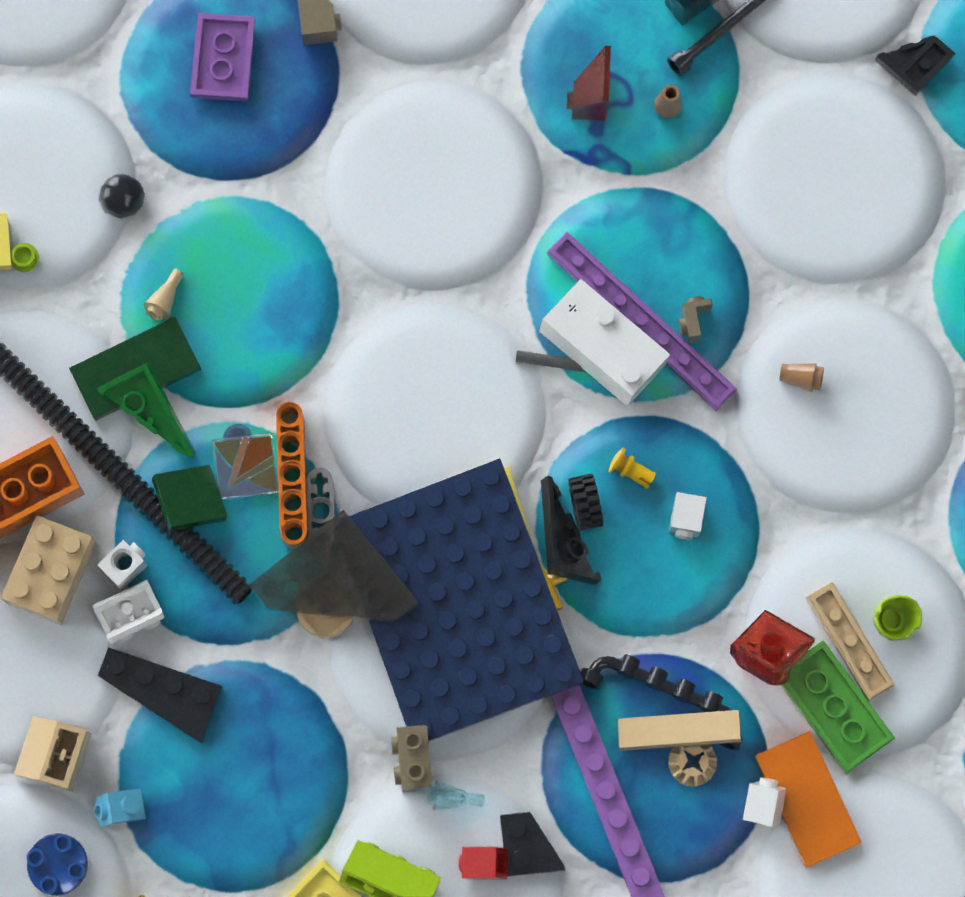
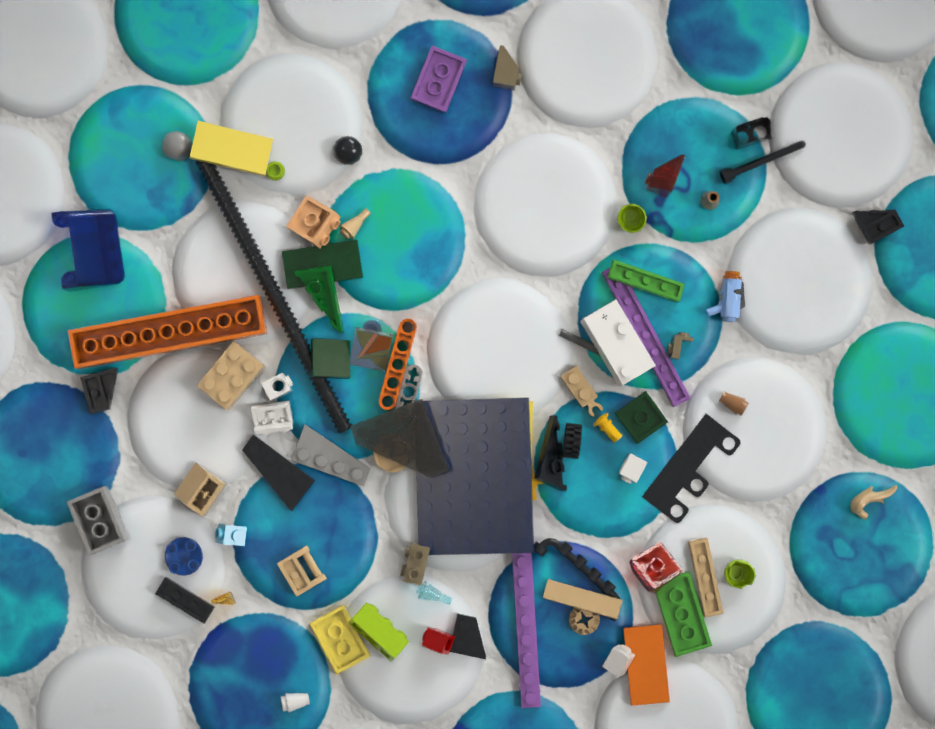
camera: 20 degrees right, 10 degrees up
none -> tan plate [277,546,327,597]
none -> light nougat plate [286,195,341,248]
none -> light grey wing [292,424,371,486]
none -> tan plate [560,365,603,417]
none -> bright green tile [607,259,685,303]
none -> dark green tile [615,391,668,444]
none -> lime hair [617,203,647,233]
none -> black piece [642,414,741,523]
none -> light blue piece [706,271,745,322]

